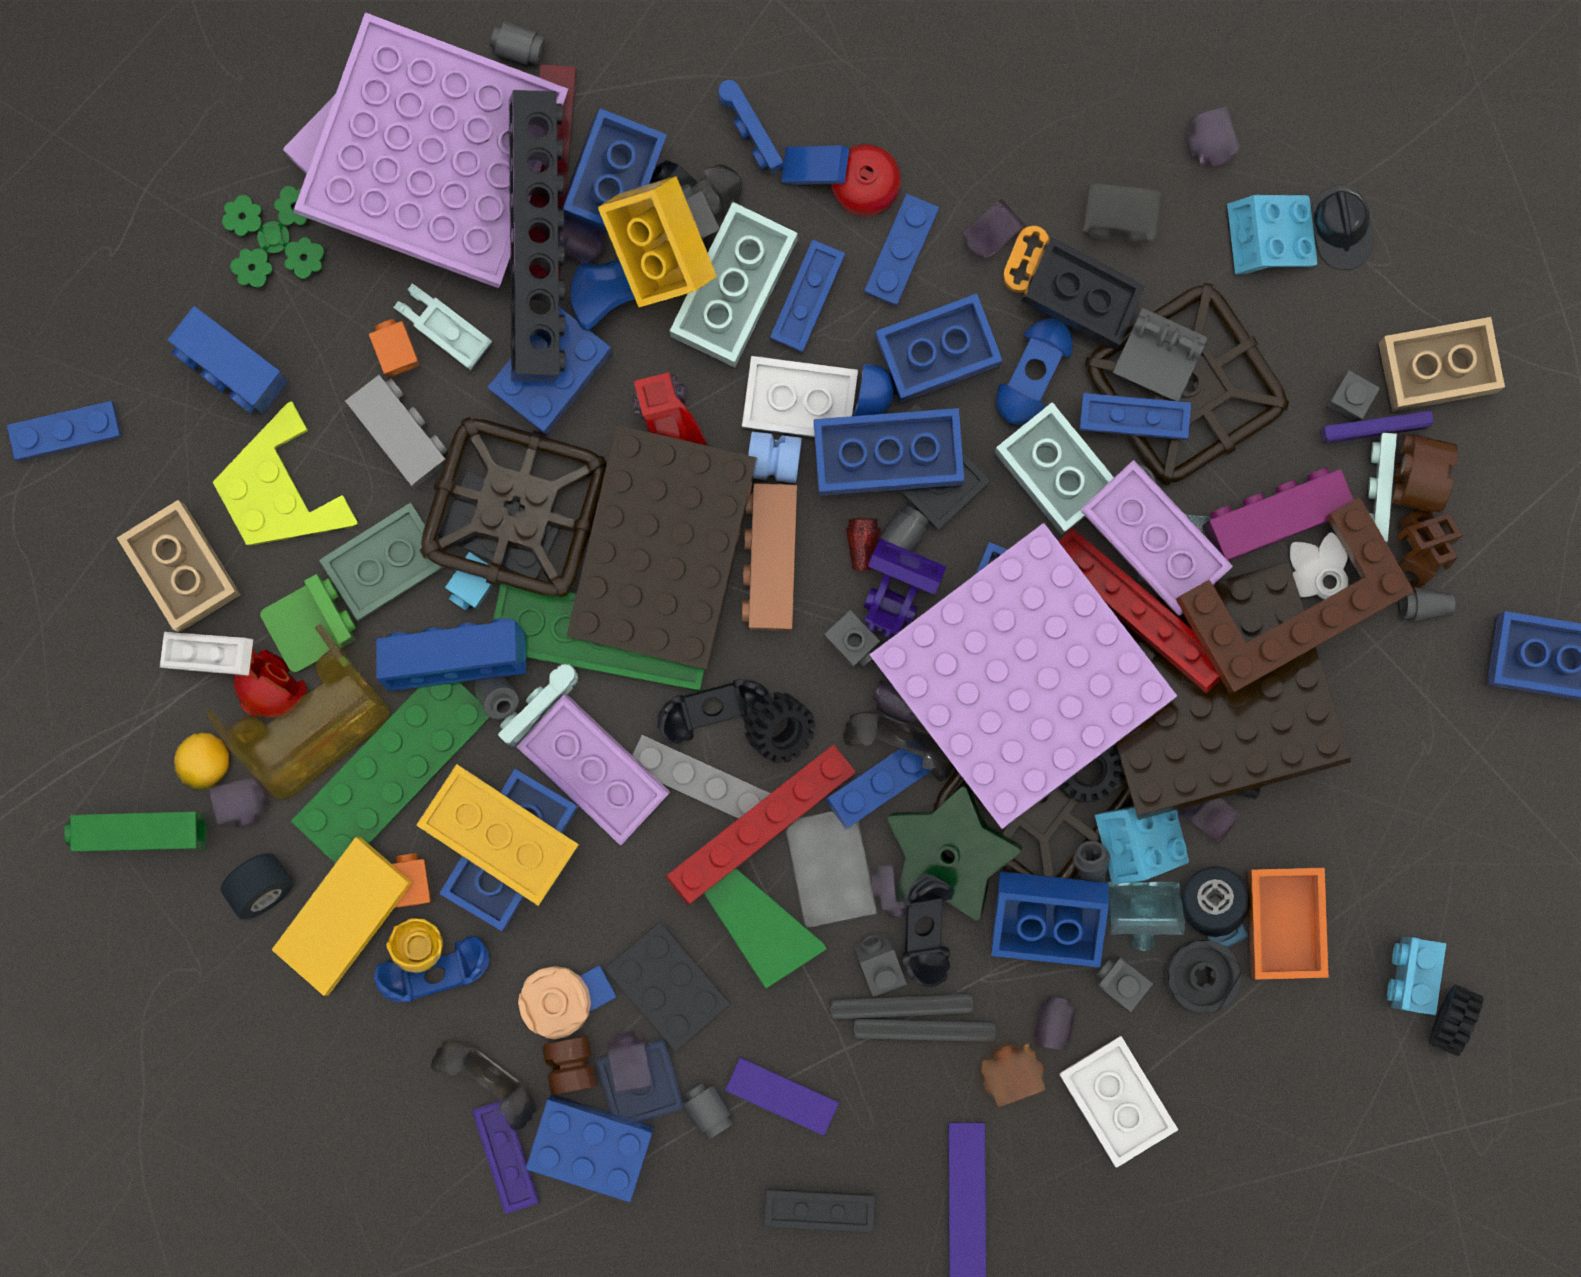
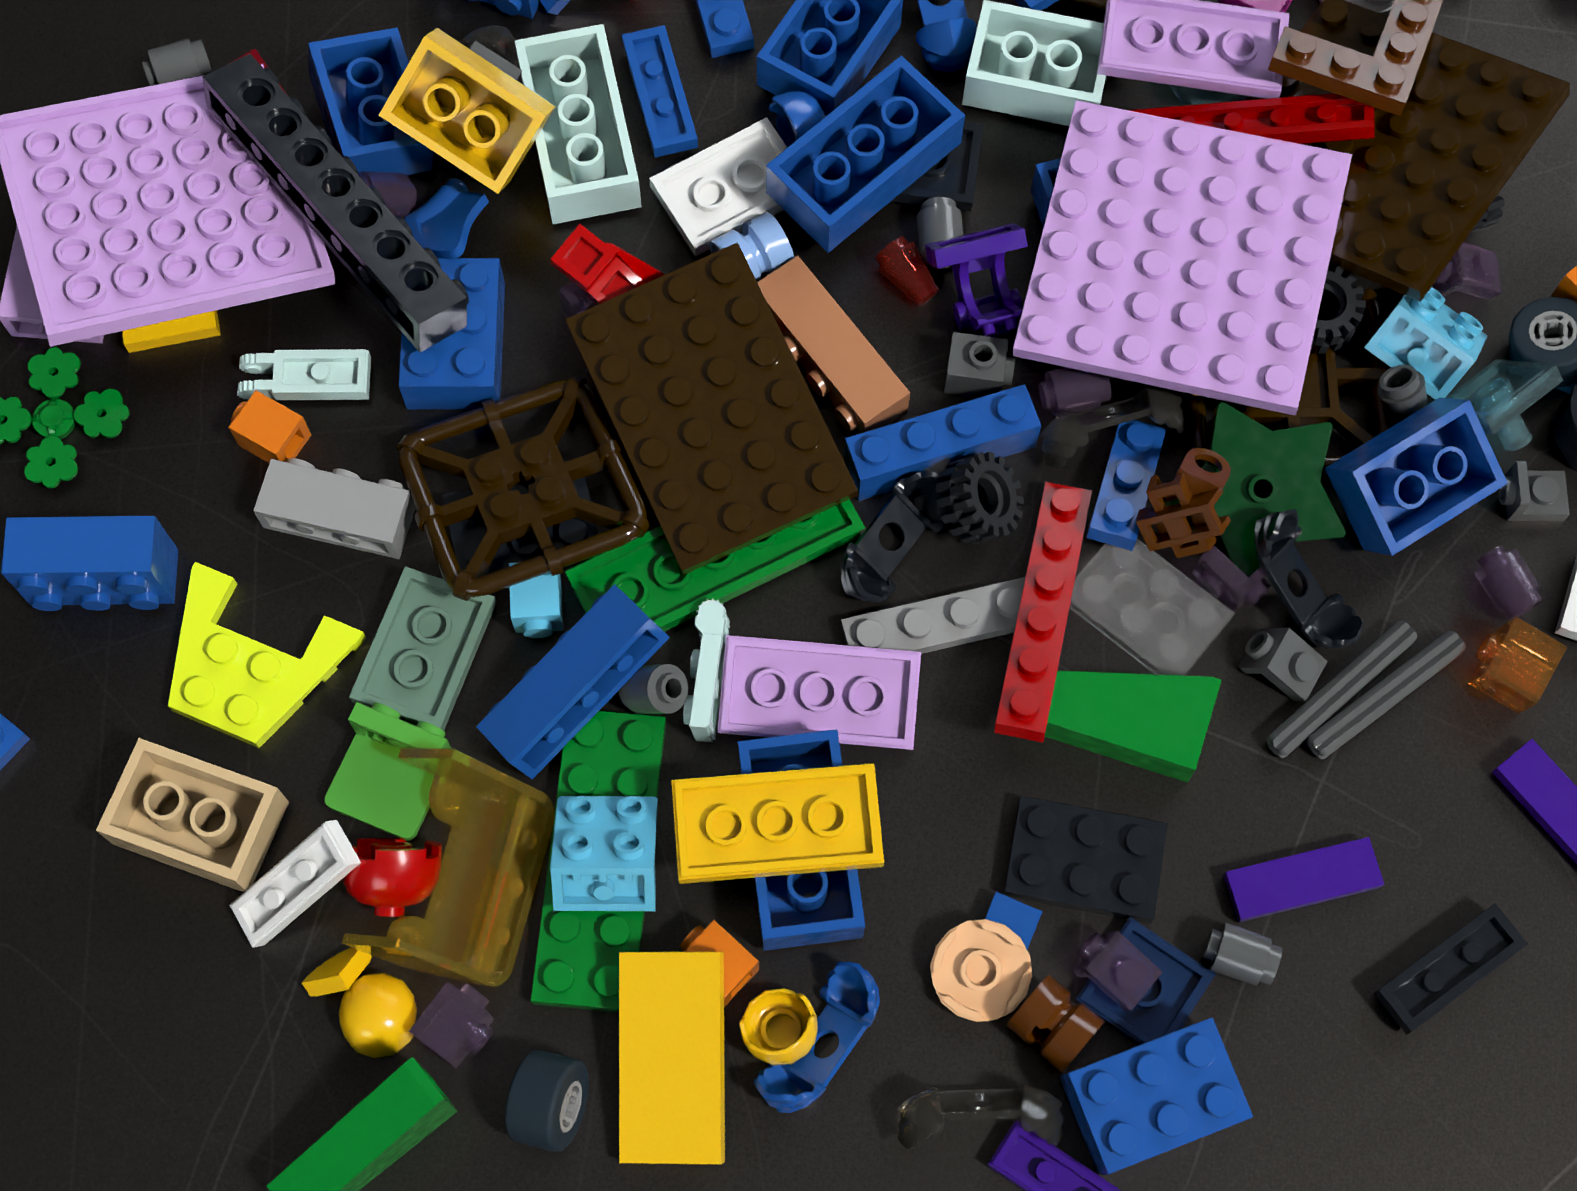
camera: 40 degrees left, 15 degrees down
none -> yellow tile [302,943,372,997]
none -> medium azure bracket [550,796,658,911]
none -> blue brick [844,384,1041,501]
none -> reddish brown piece [1136,448,1231,558]

